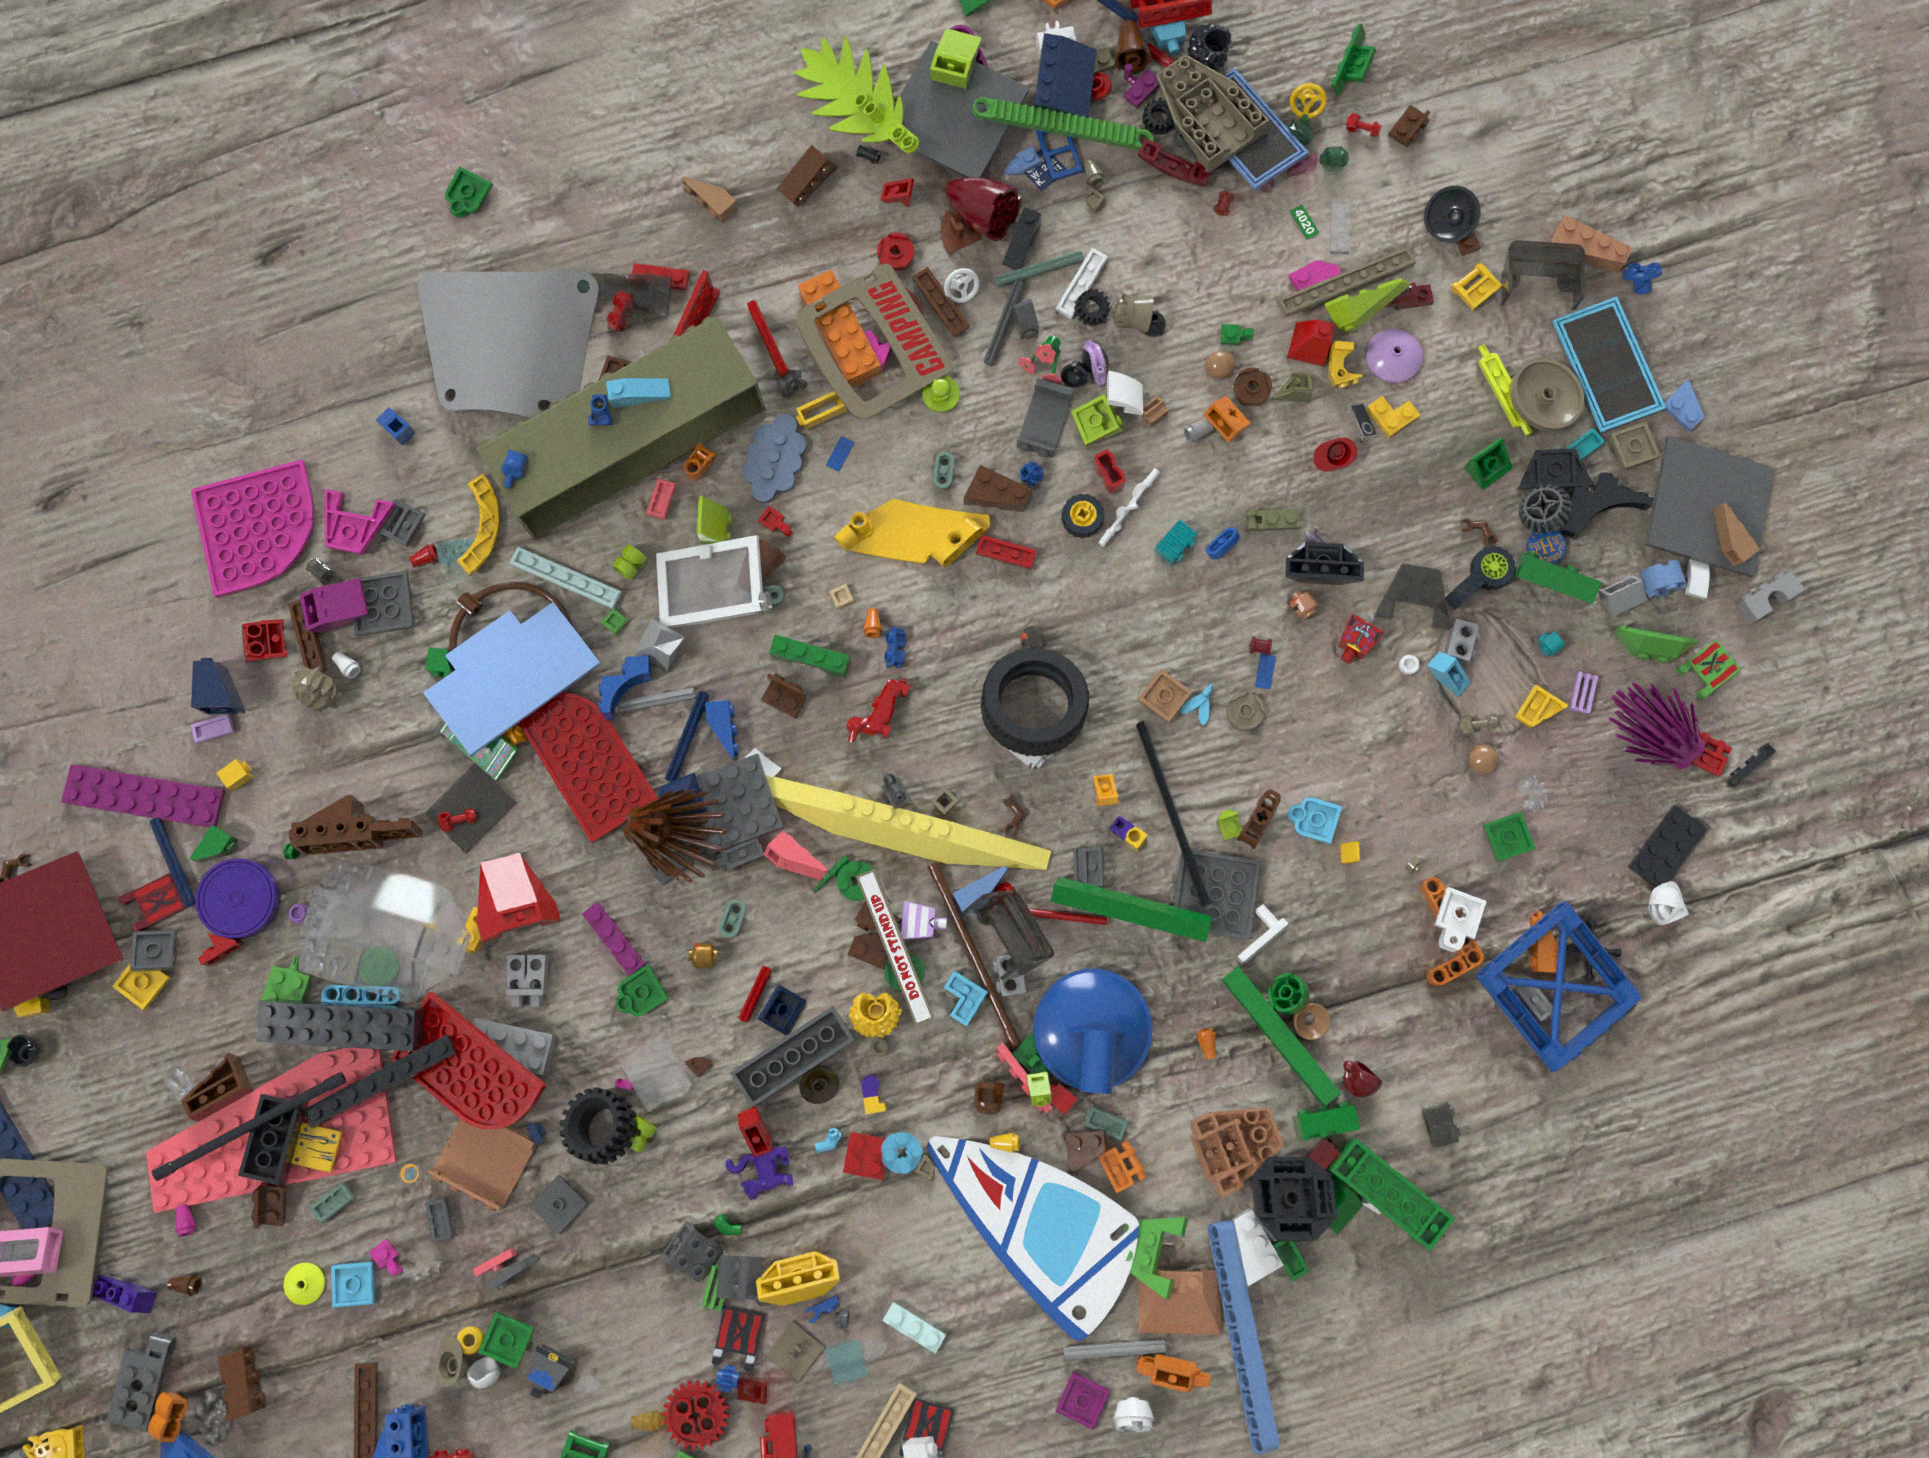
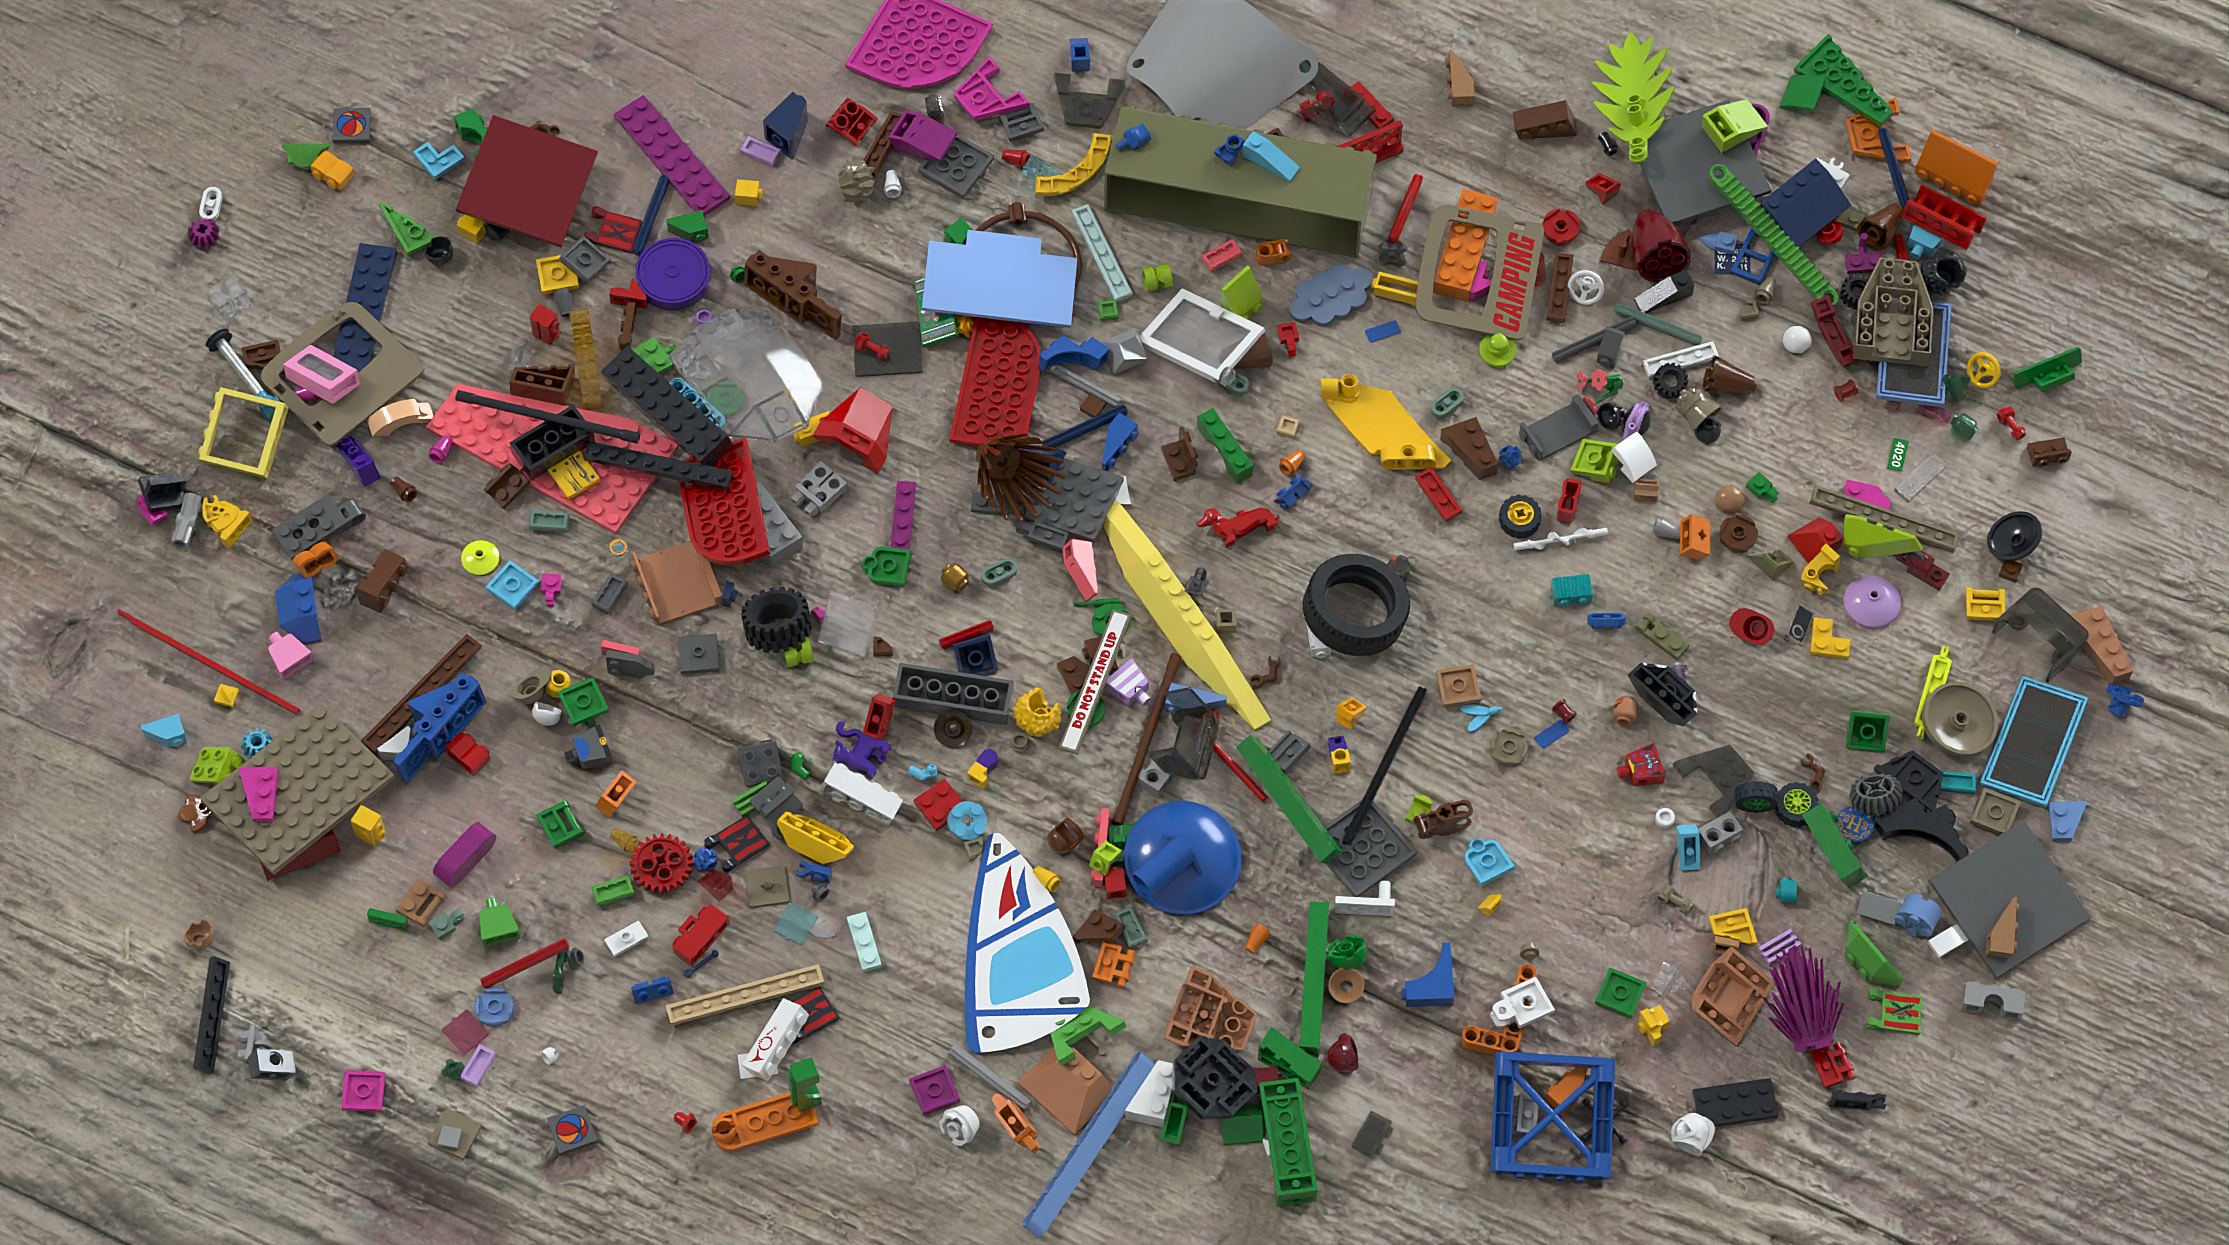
camera: 40 degrees right, 15 degrees down
medium azure plate [944,971,989,1026] -> none
medium nougat hair [1468,744,1499,775] -> none
none -> light nougat arch [367,399,434,436]
none -> red brick [530,304,561,345]
none -> dark grey cone [554,288,572,317]
none -> clear yellow beam [569,308,603,410]
none -> orange slope [595,770,637,818]
none -> reddish brown plate [618,301,637,351]
none -> white wedge [818,763,903,825]
none -> clear smoke wing [1054,73,1126,129]
none -> reddish brown tile [1080,393,1106,418]
none -> blue arch [1401,943,1454,1007]
none -> yellow brick [1637,1005,1670,1047]
none -> nougat slope [1692,947,1775,1046]
none -> reddish brown cone [1702,355,1757,394]
none -> medium nougat piece [1712,936,1740,954]
none -> white hair [1782,326,1812,354]

